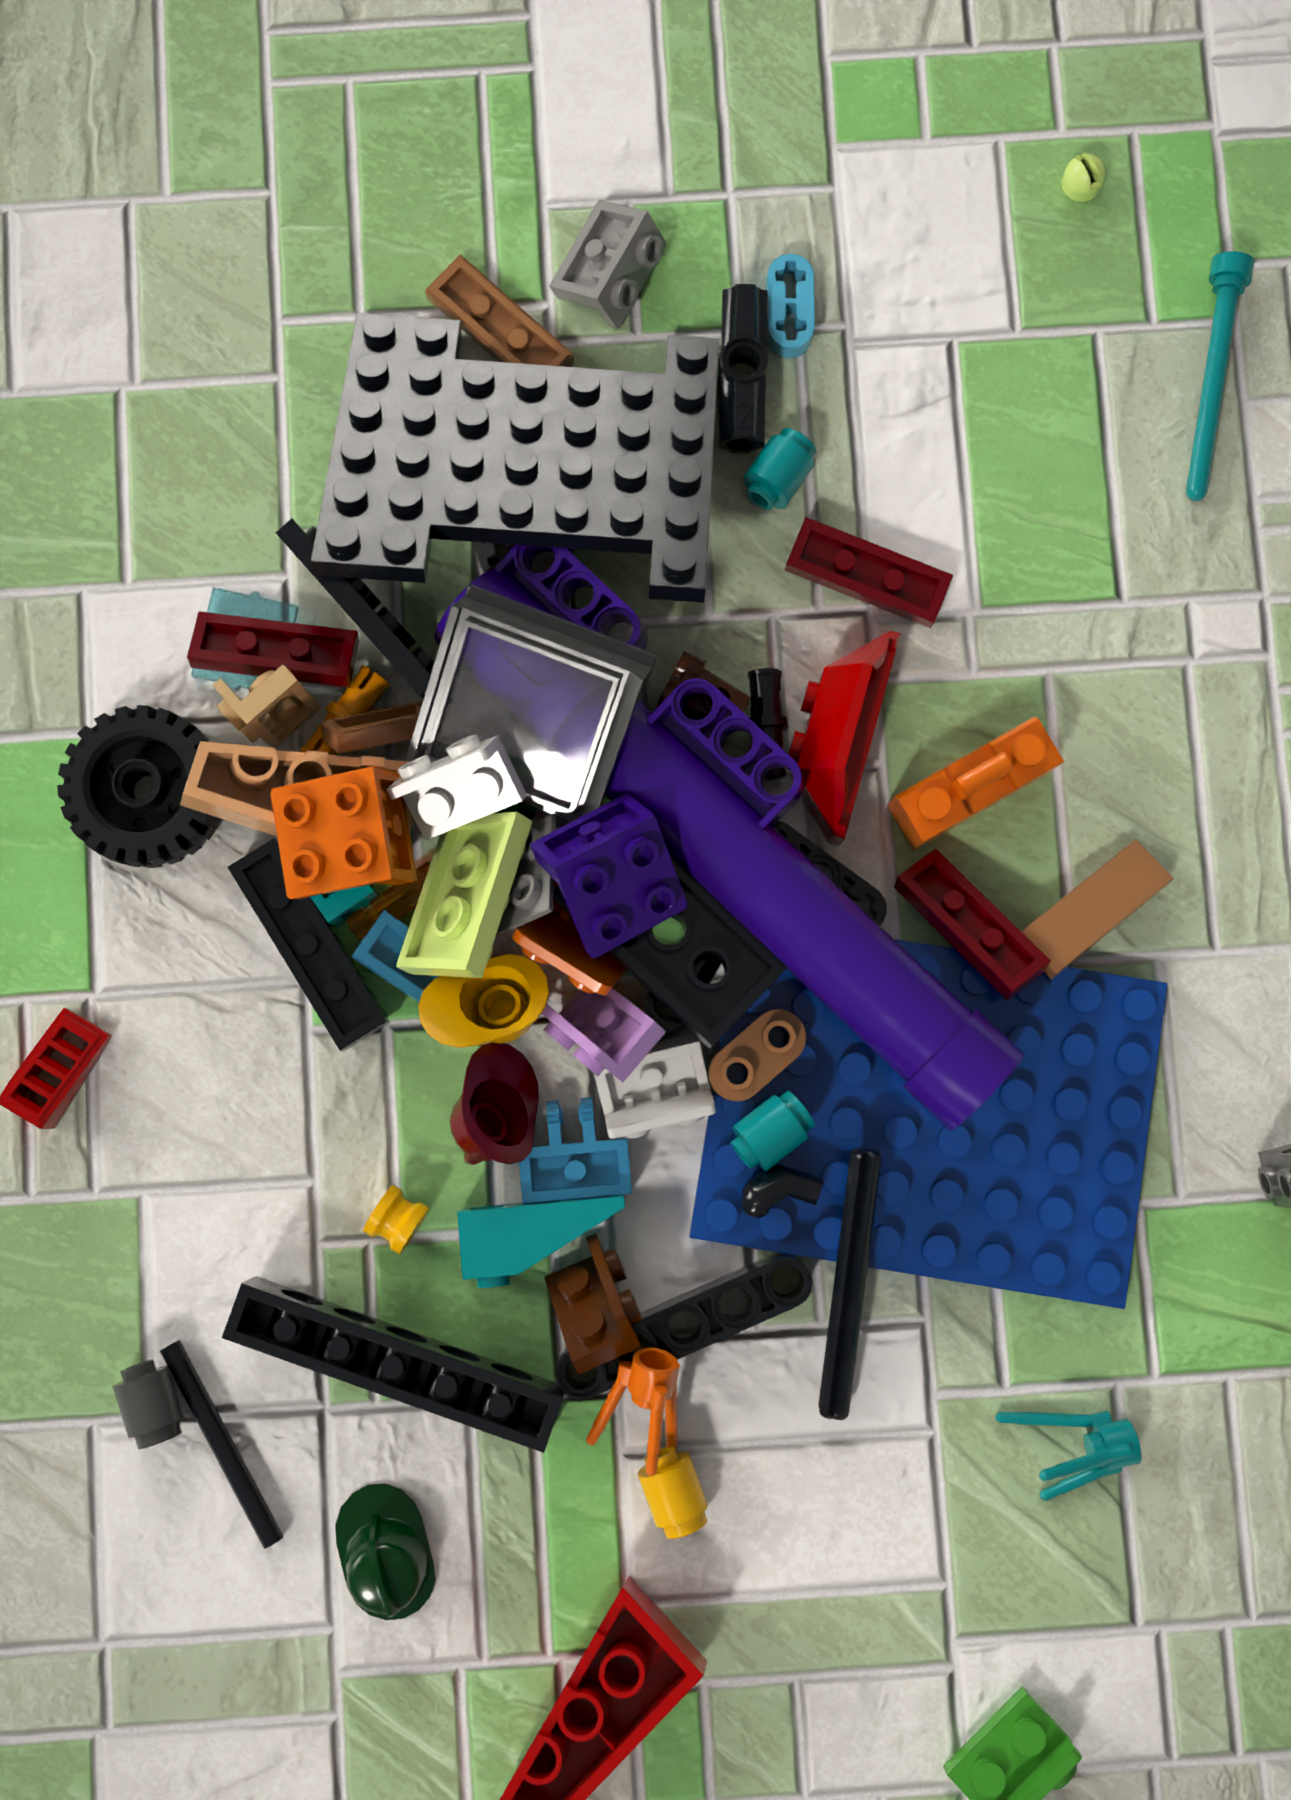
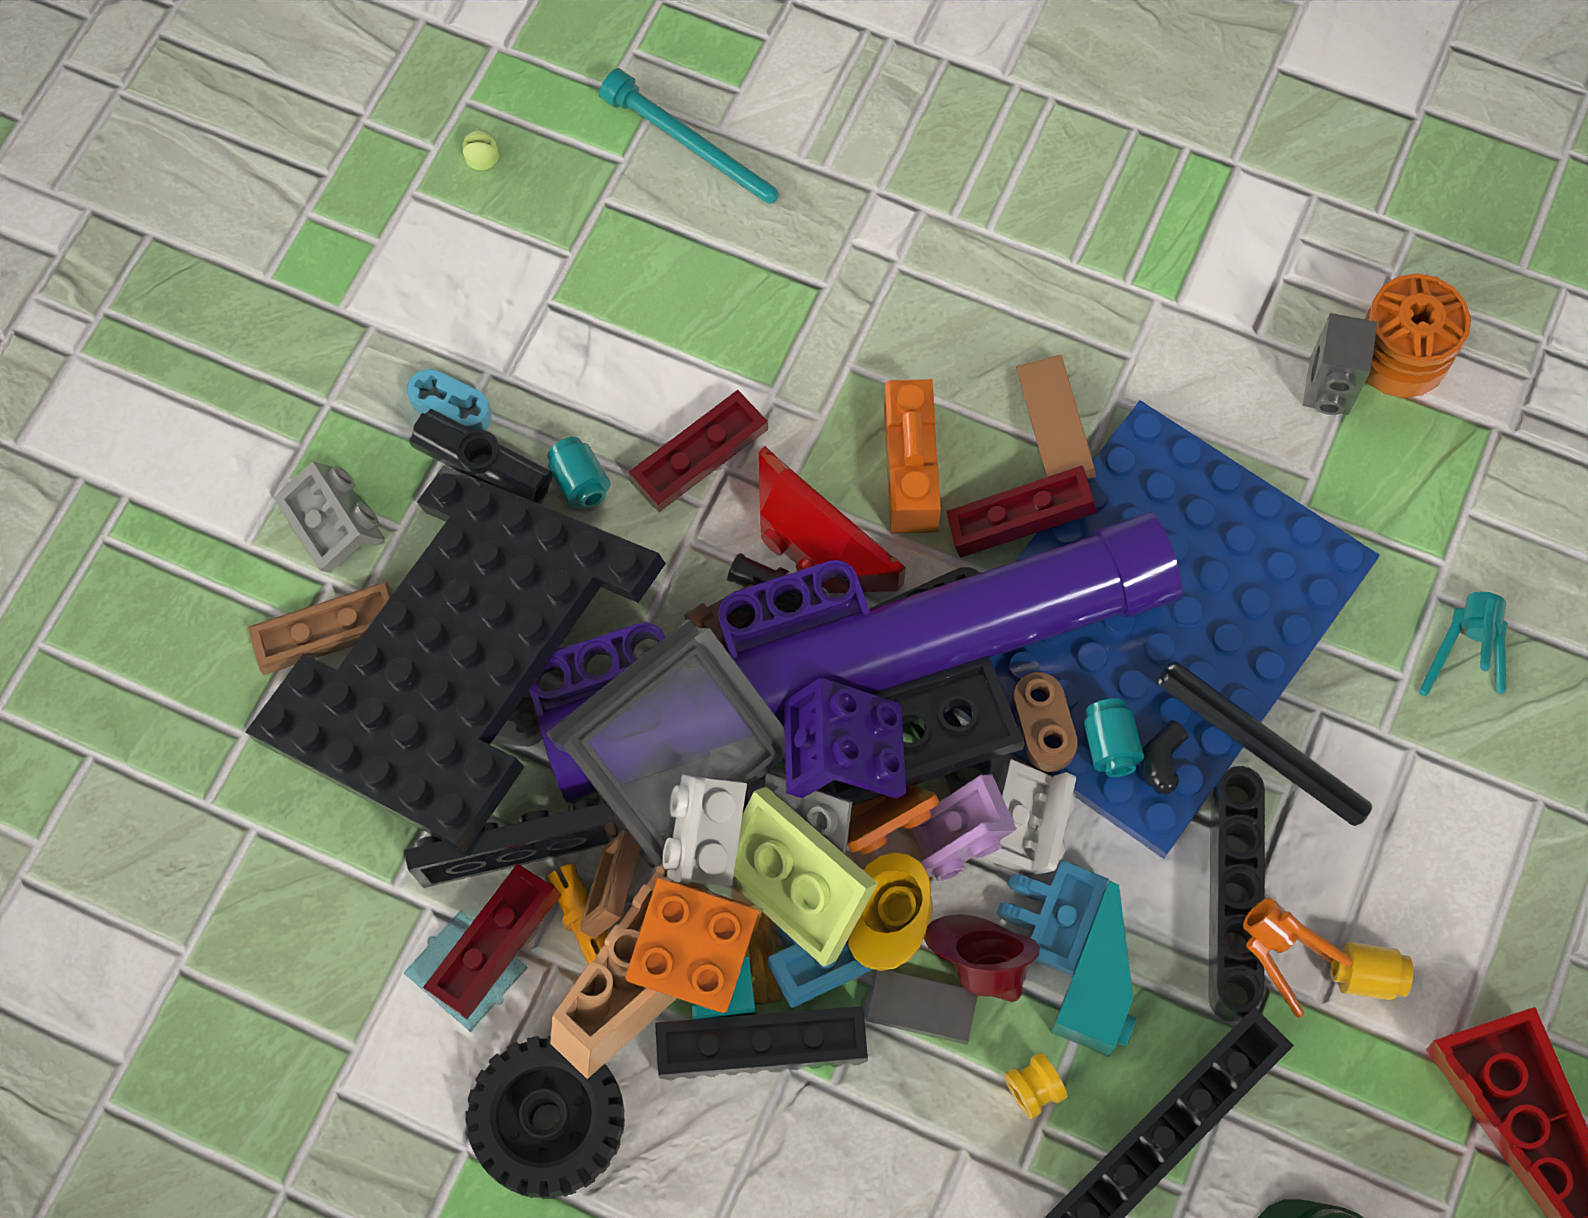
camera: 60 degrees left, 15 degrees down
tan bracket [212,664,321,748] -> none
reddish brown bracket [544,1233,643,1375] -> none
none -> flat silver tile [866,970,978,1045]

